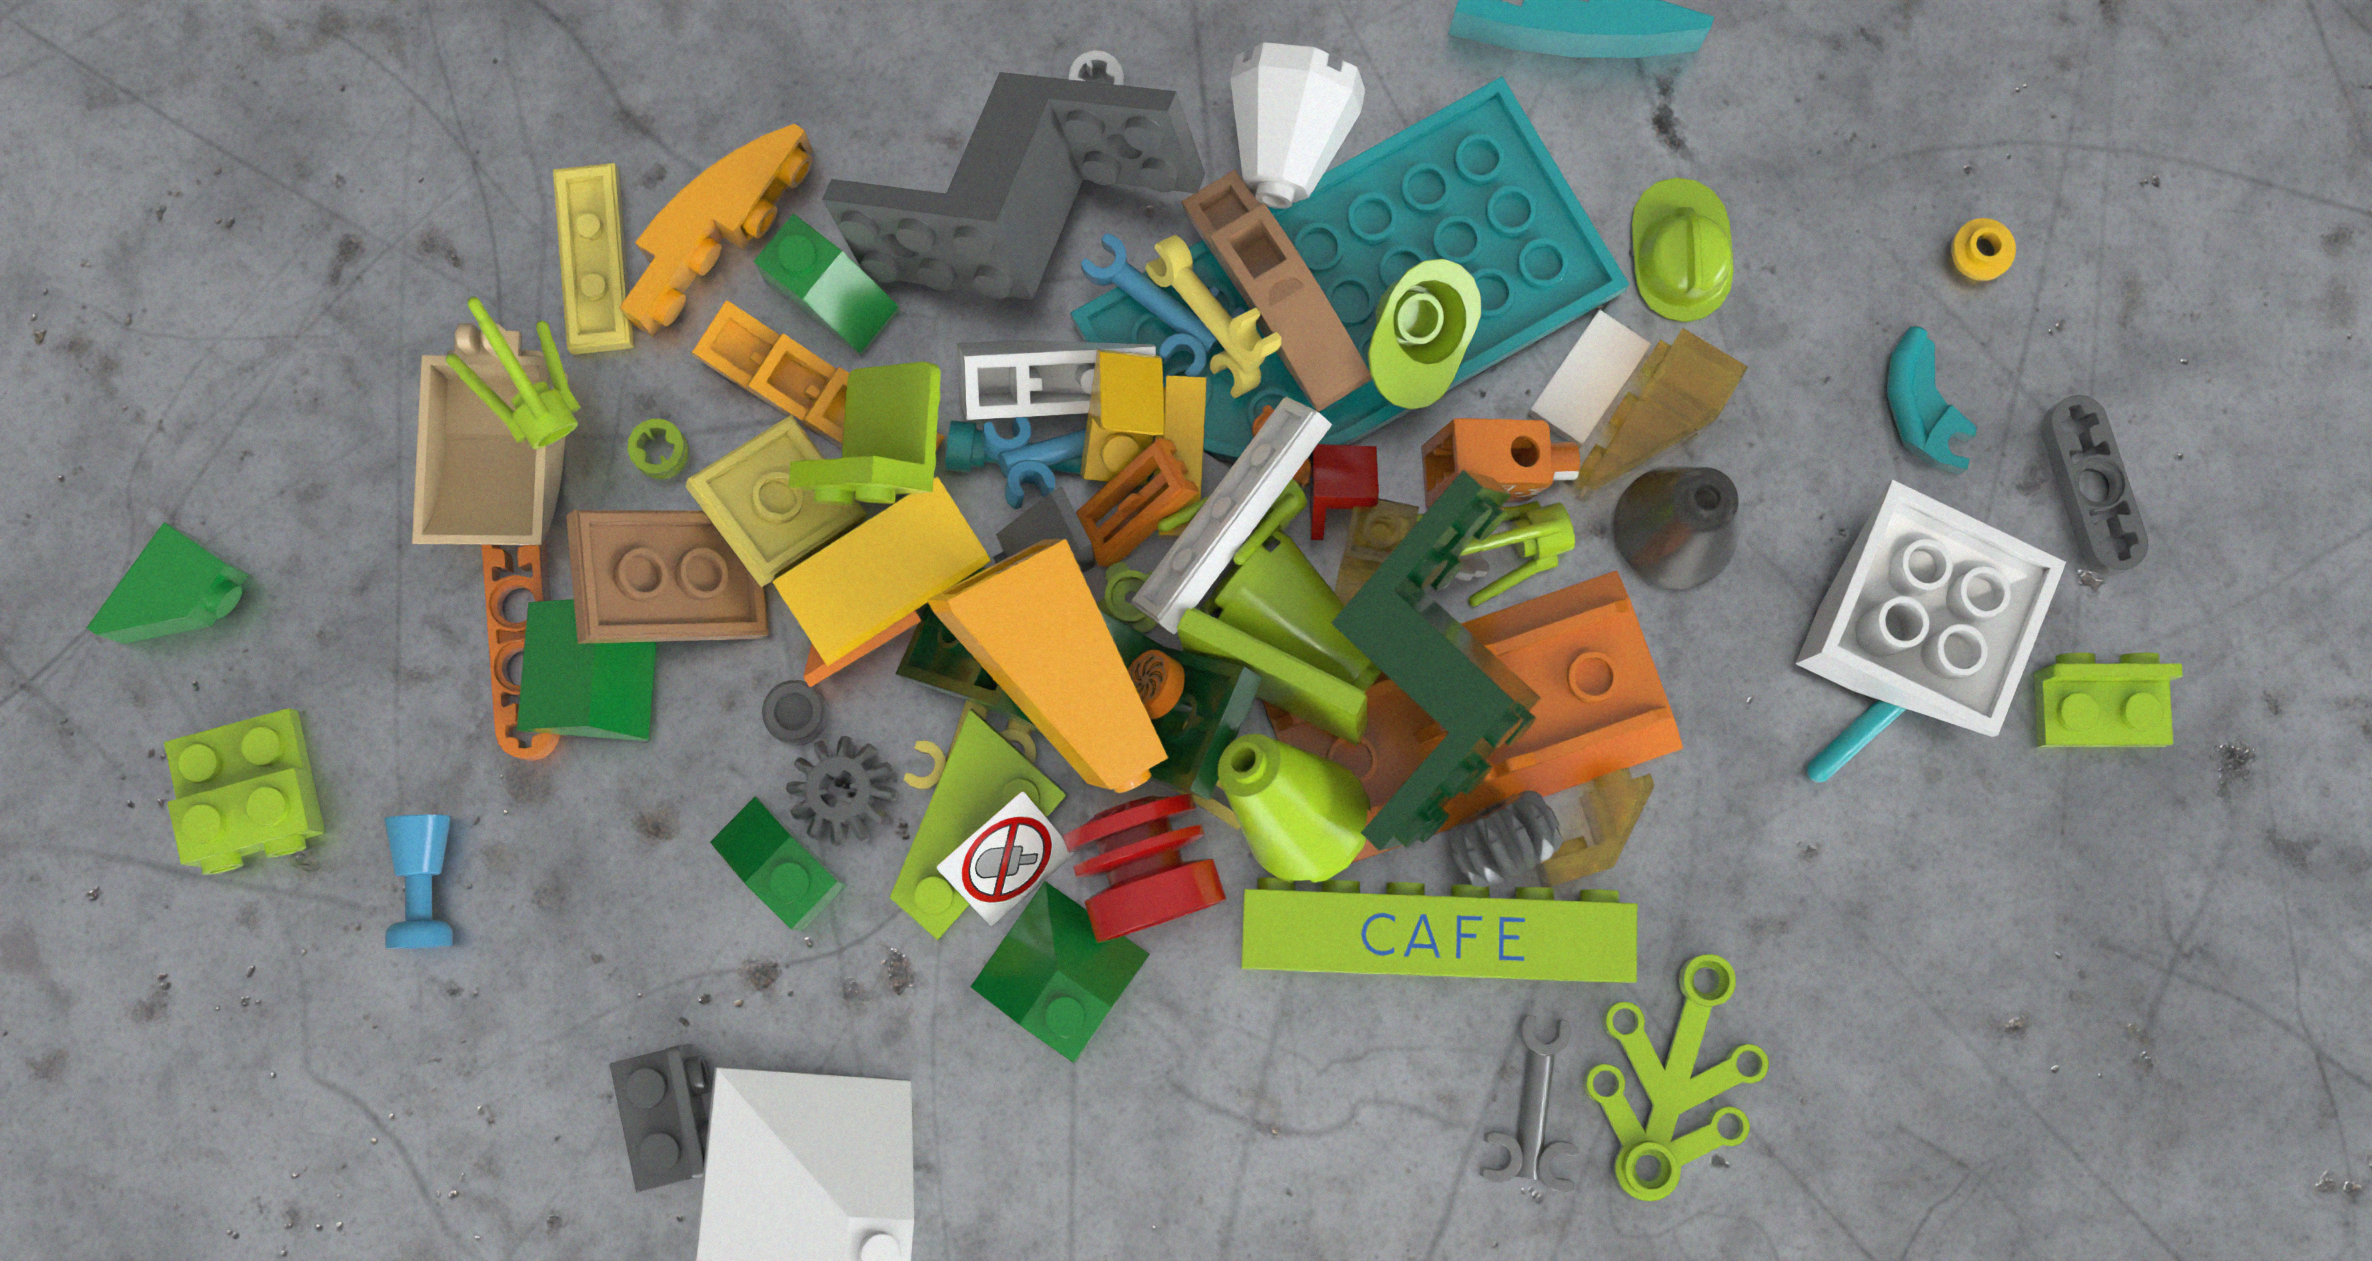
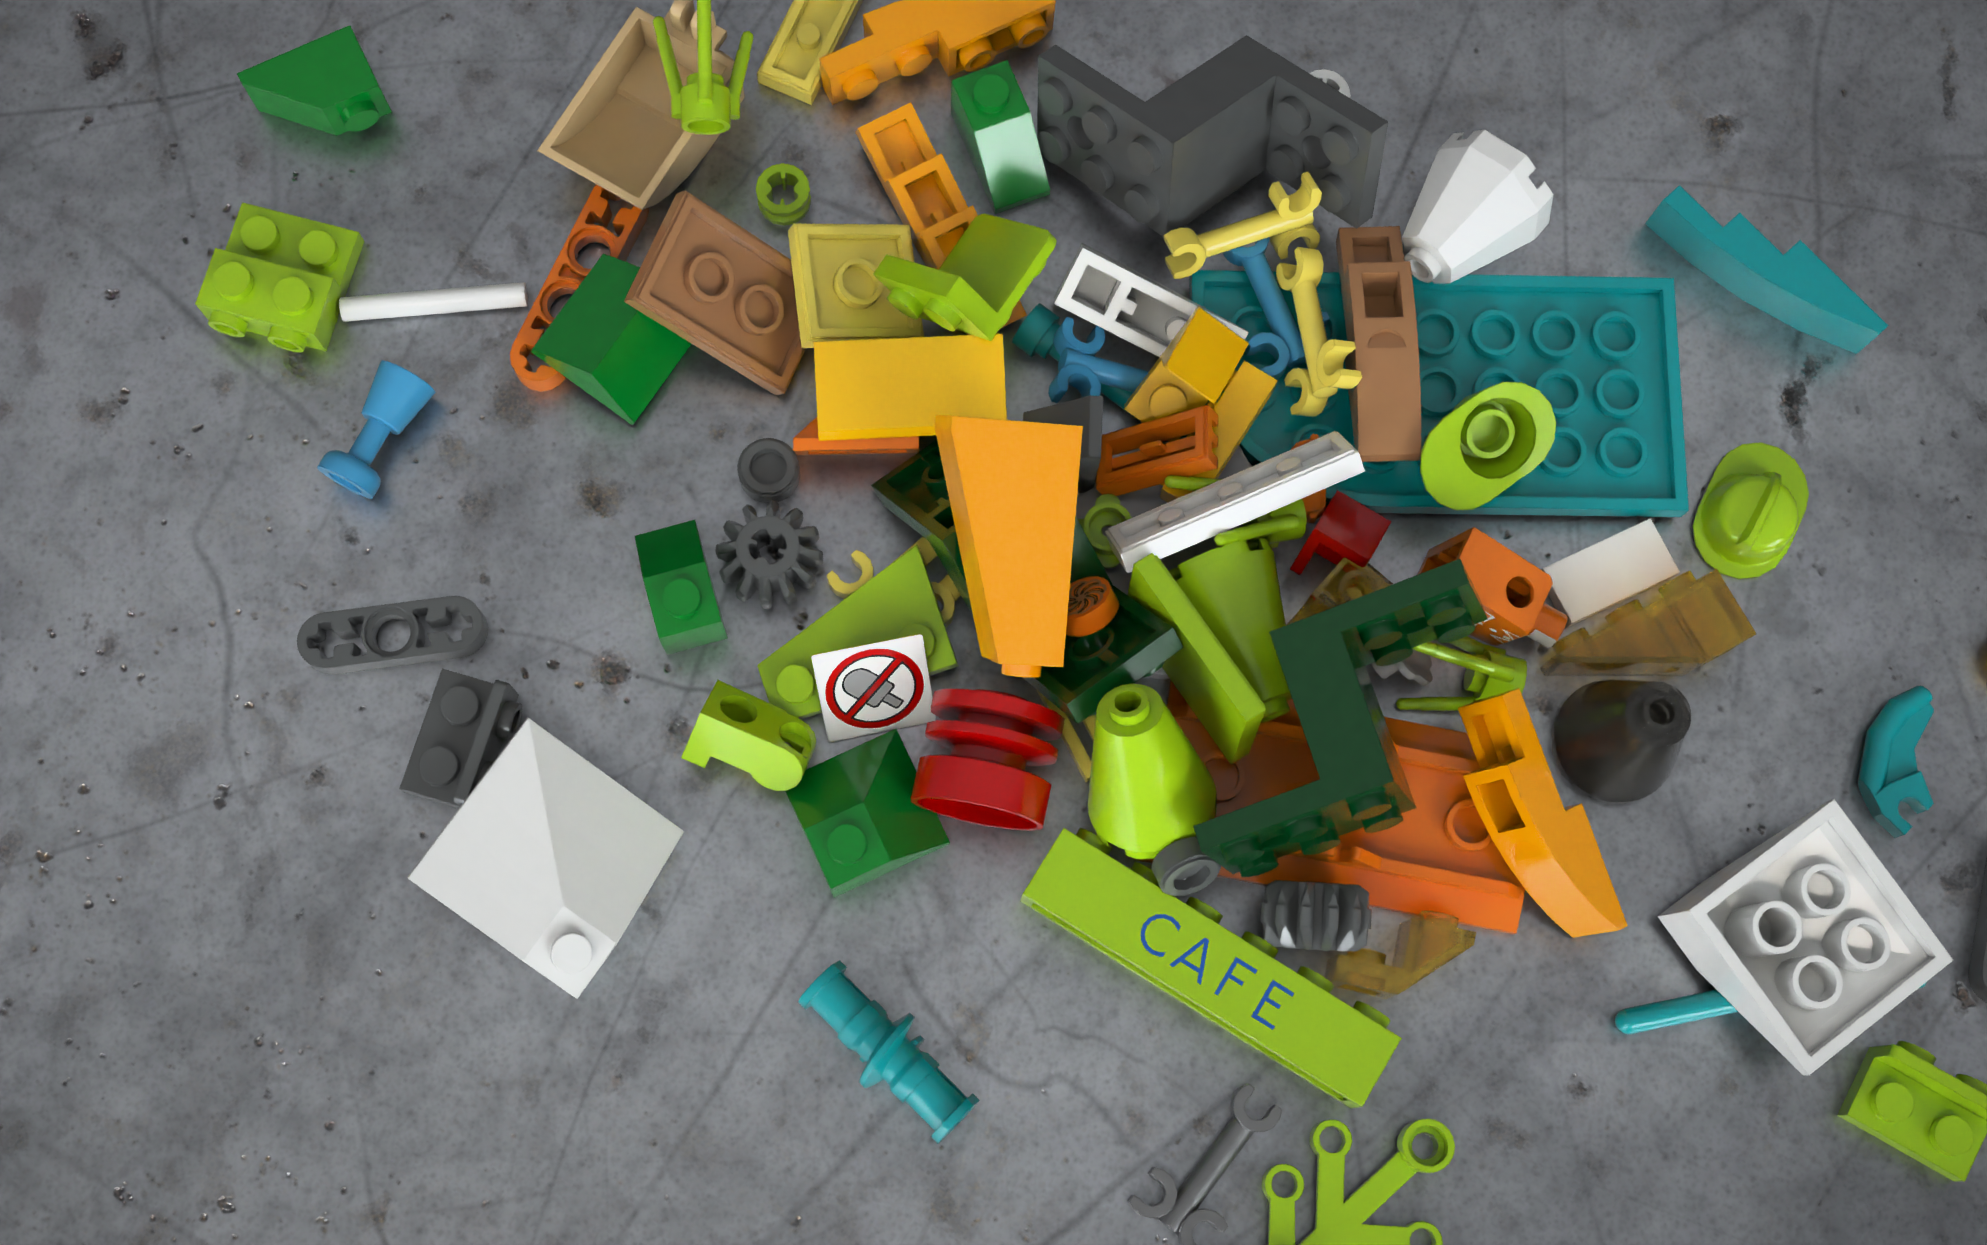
camera: 25 degrees right, 5 degrees down
none -> dark grey beam [297,596,488,675]
none -> white bar [339,282,528,322]
none -> lime leg [681,680,817,791]
none -> teal piece [798,960,980,1144]
none -> dark grey tile [1152,837,1221,896]
none -> light yellow bar [1164,171,1322,279]
none -> light orange slope [1458,688,1628,938]

